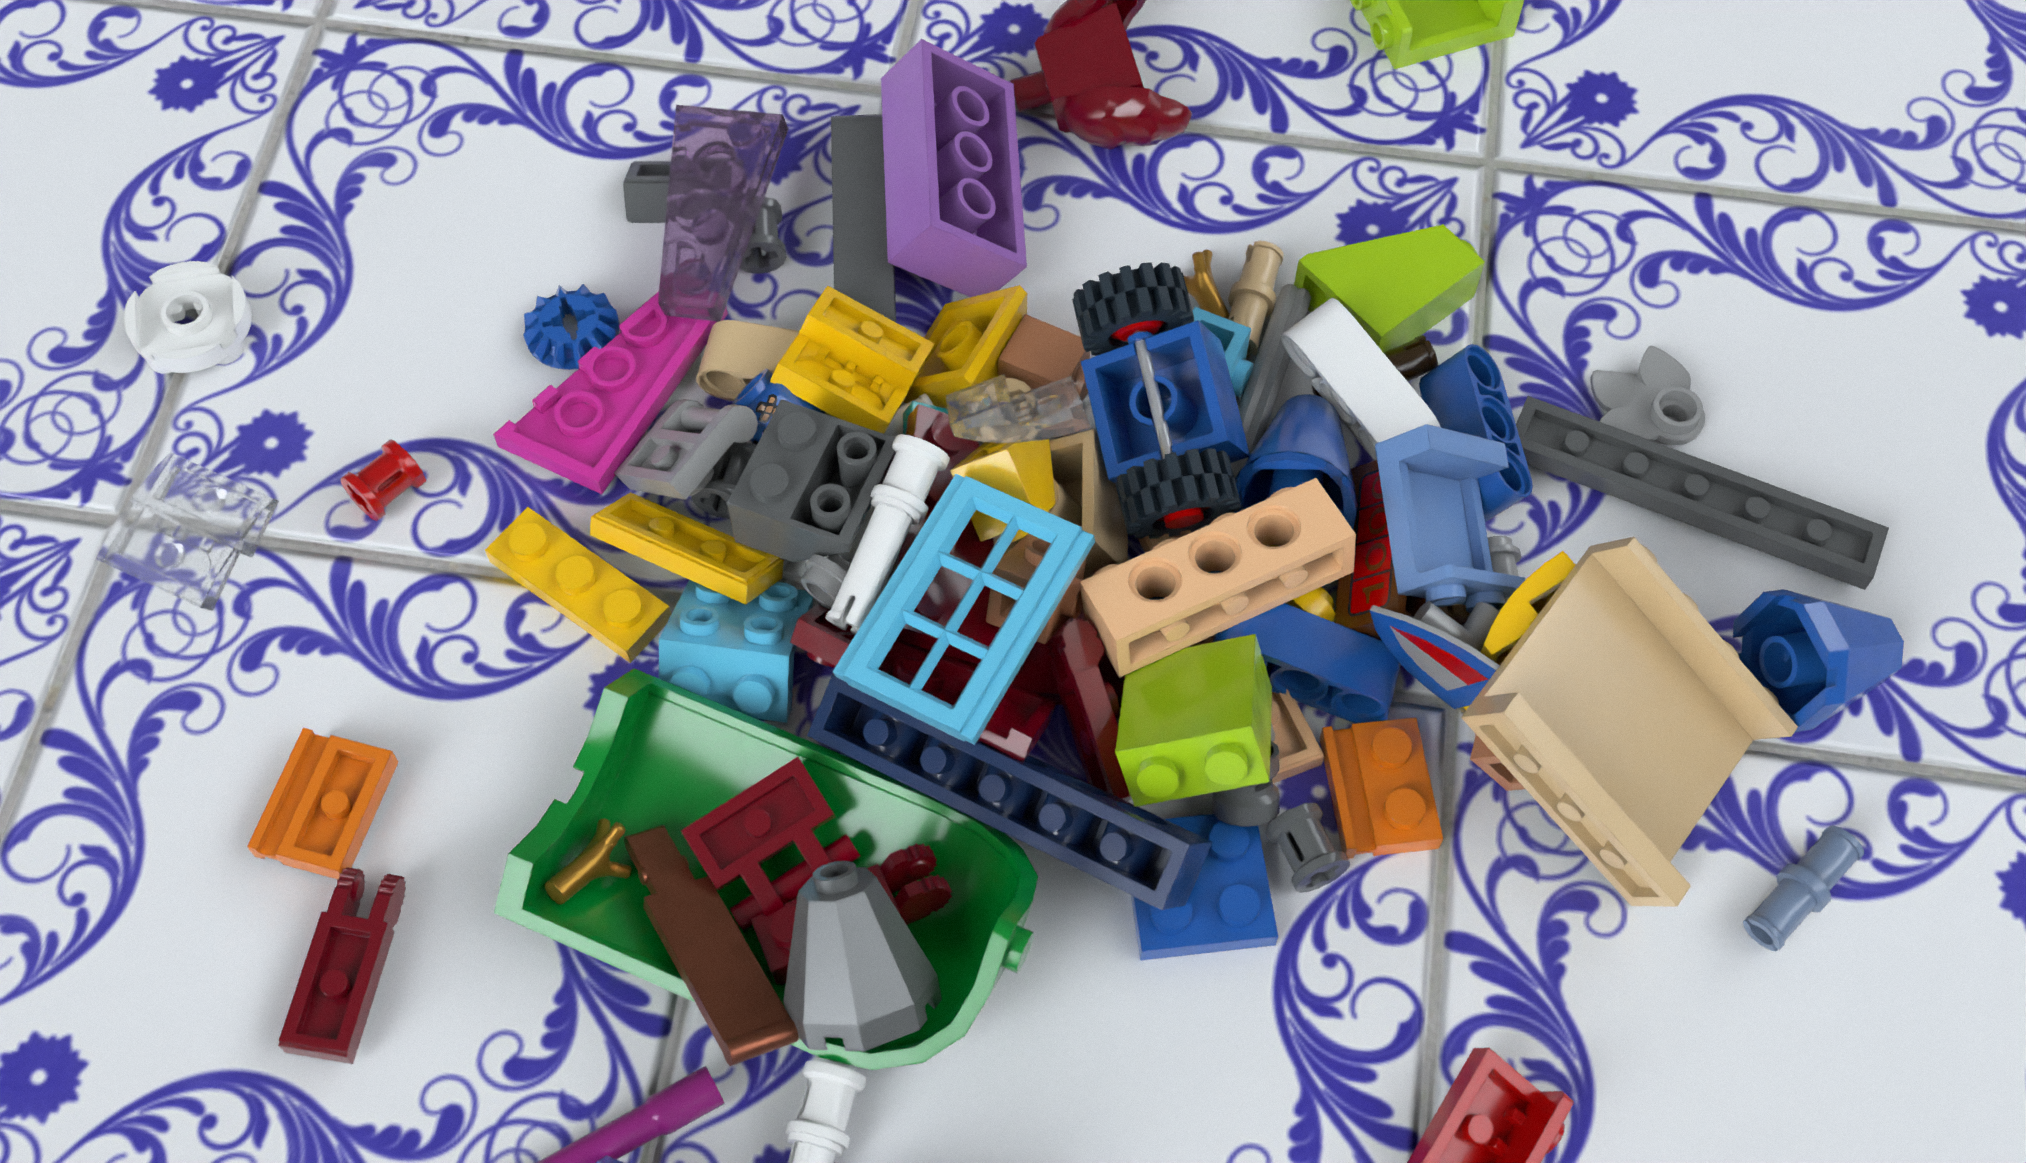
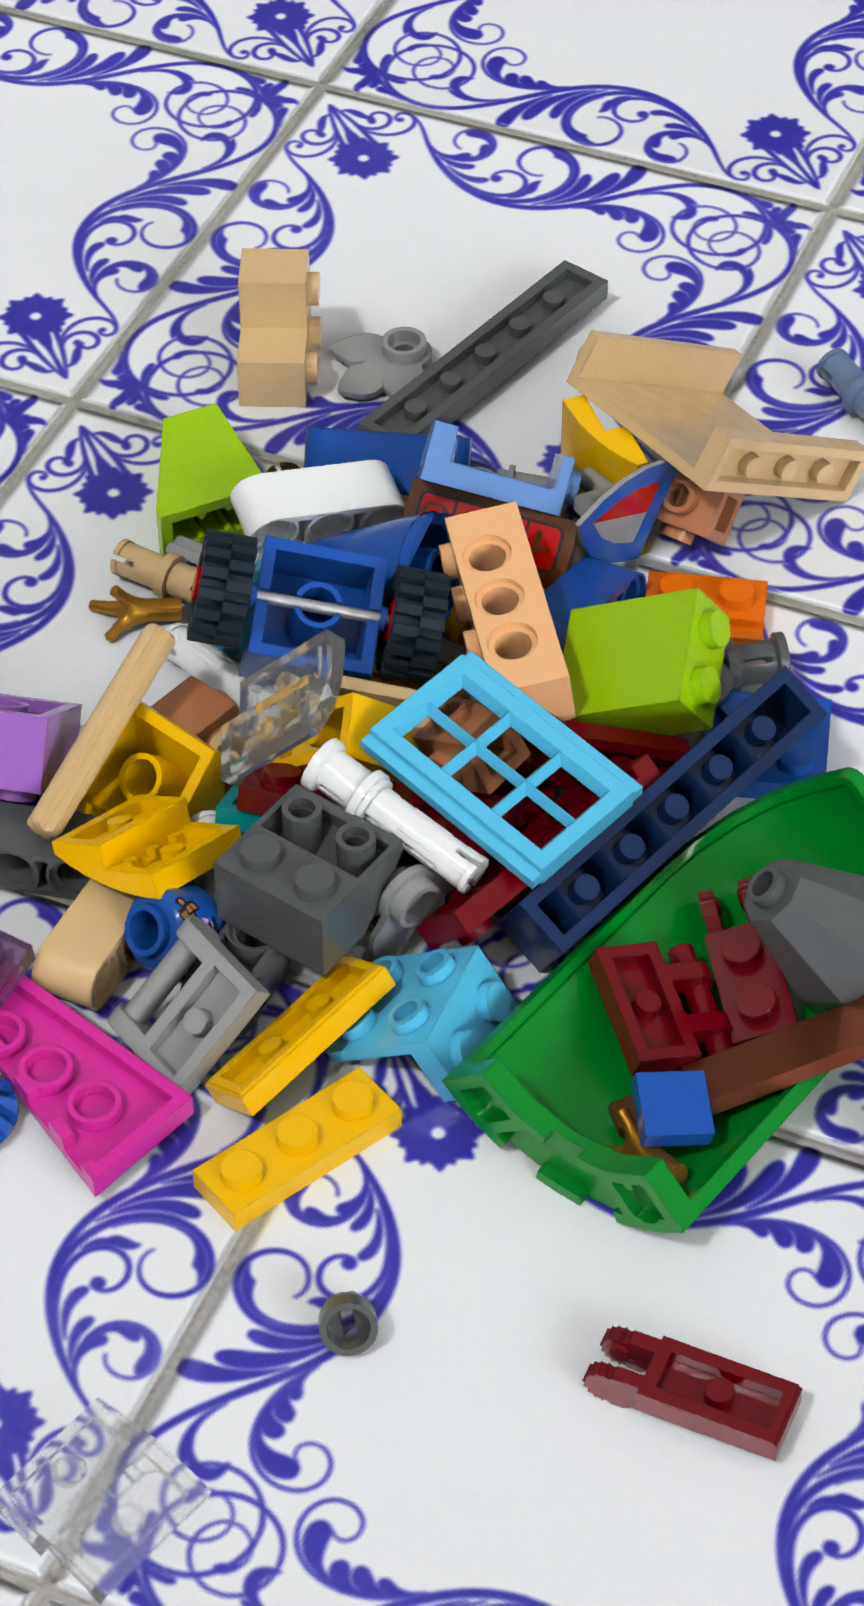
camera: 75 degrees left, 15 degrees down
orange plate [247,728,399,879] -> none
red bush [340,439,426,521] -> none
blue cone [1733,589,1904,733] -> none
none -> tan axle [27,623,175,841]
none -> tan brick [237,248,322,407]
none -> dark grey hinge [318,1291,378,1356]
none -> blue tile [631,1070,715,1147]

